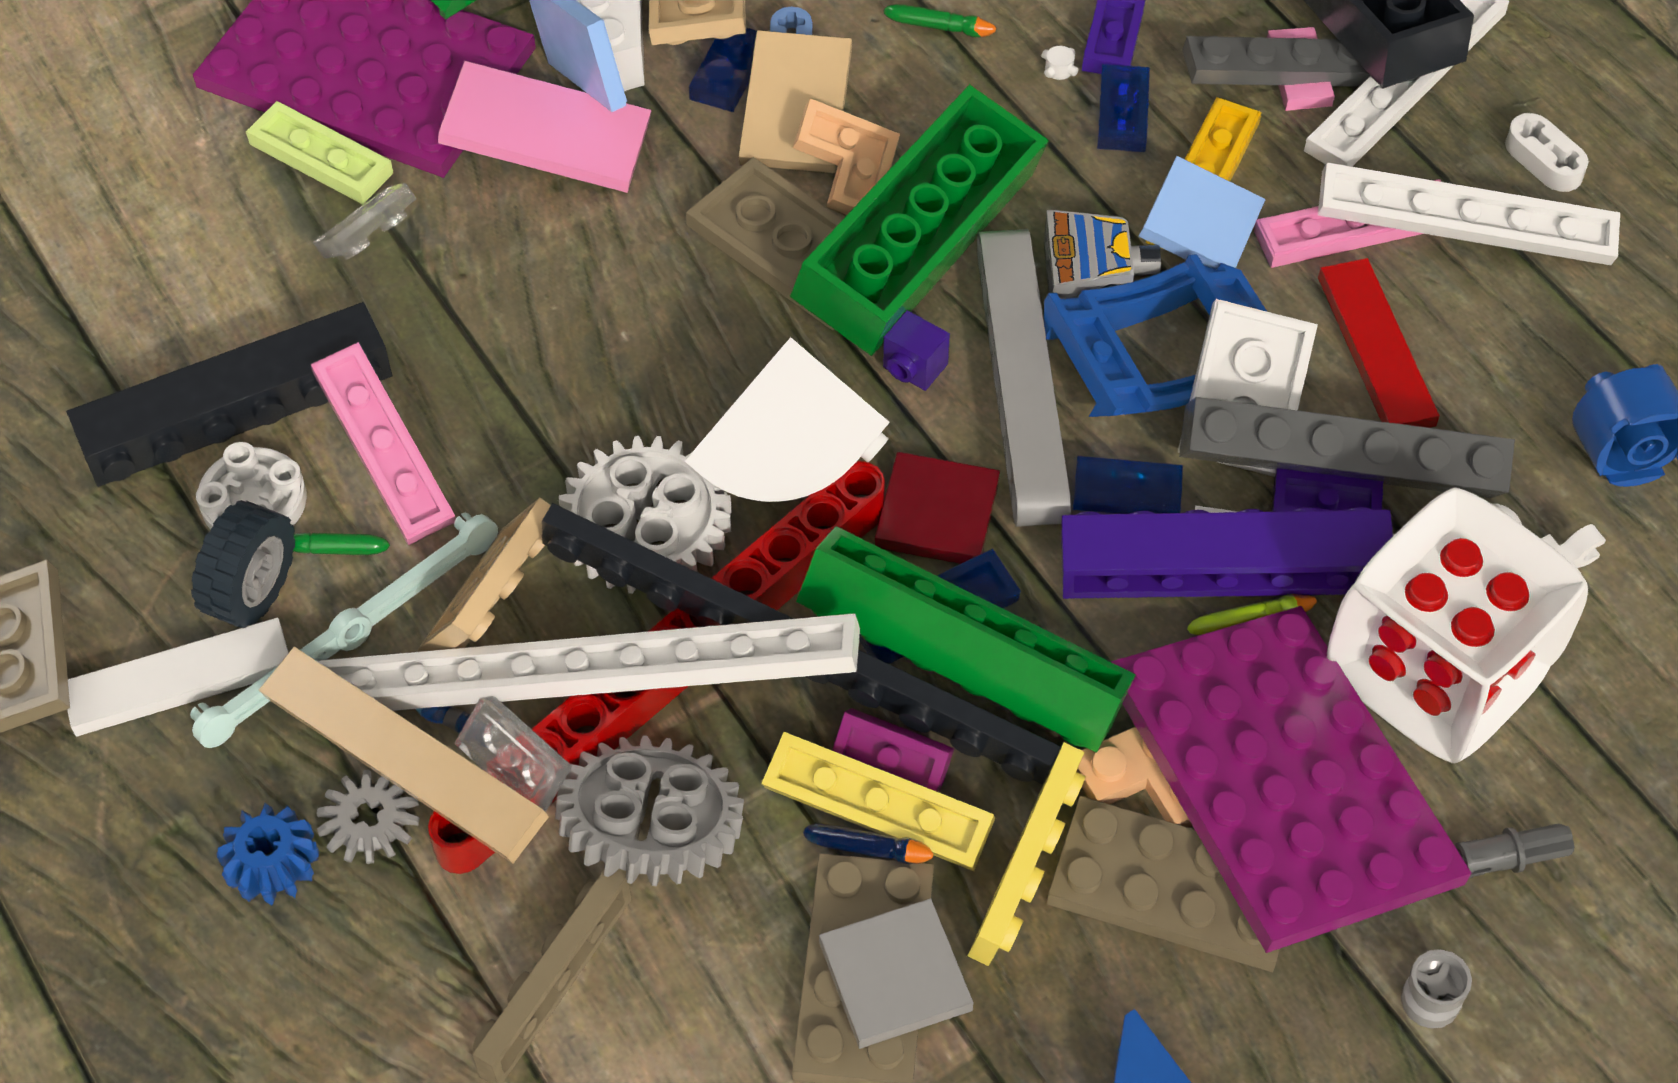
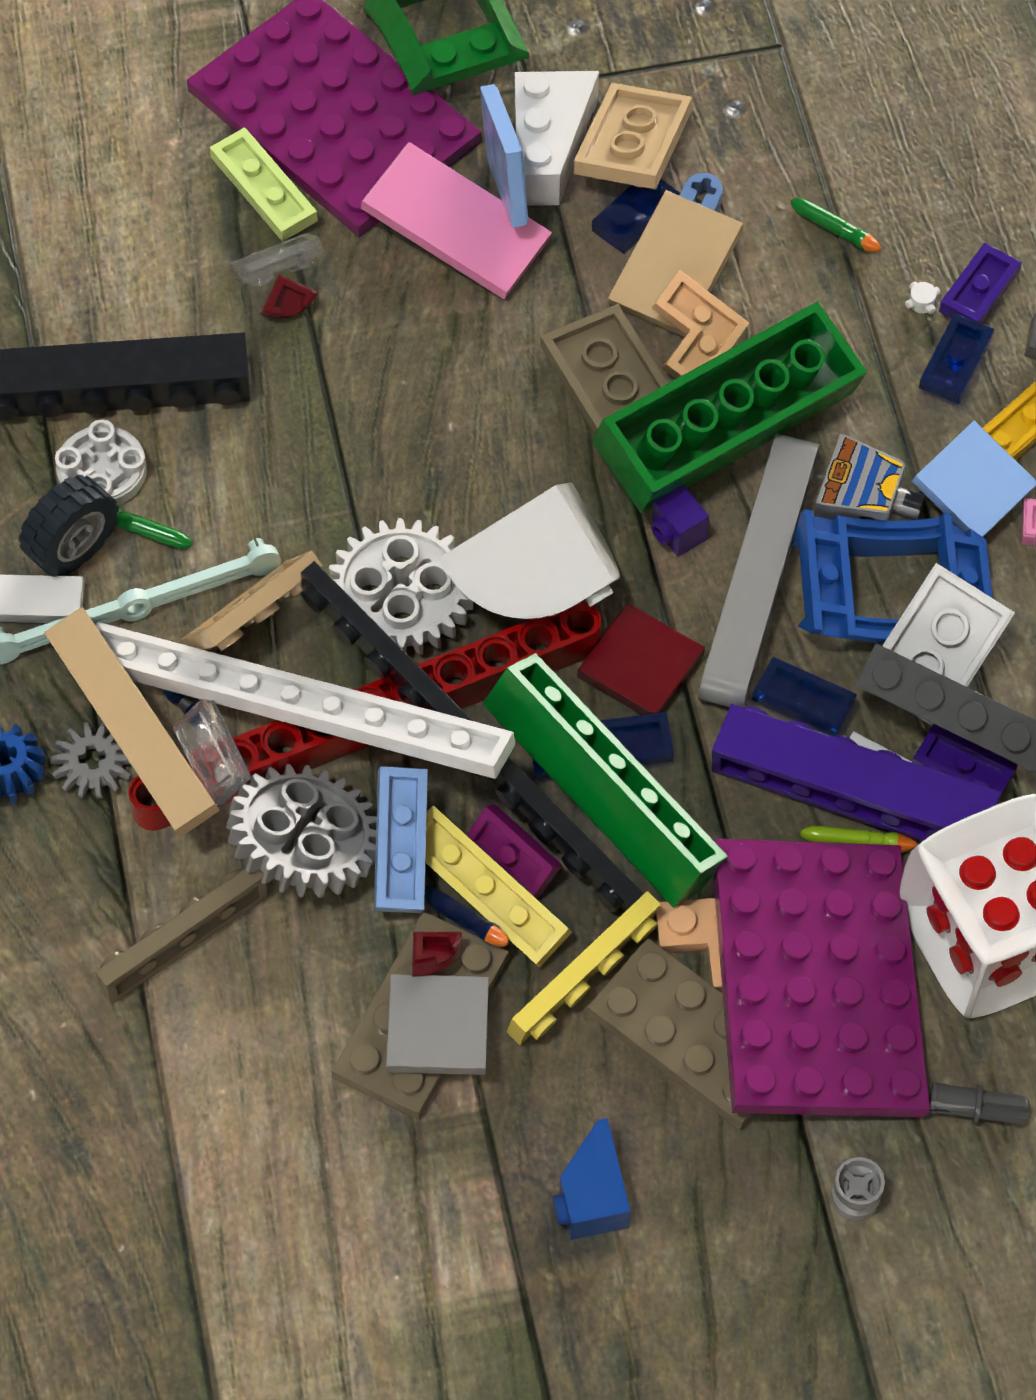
camera: 20 degrees right, 5 degrees up
bright pink tile [311,342,456,545] -> none
none -> dark red tile [260,273,319,319]
none -> light blue plate [374,766,428,913]
none -> dark red tile [412,932,462,977]

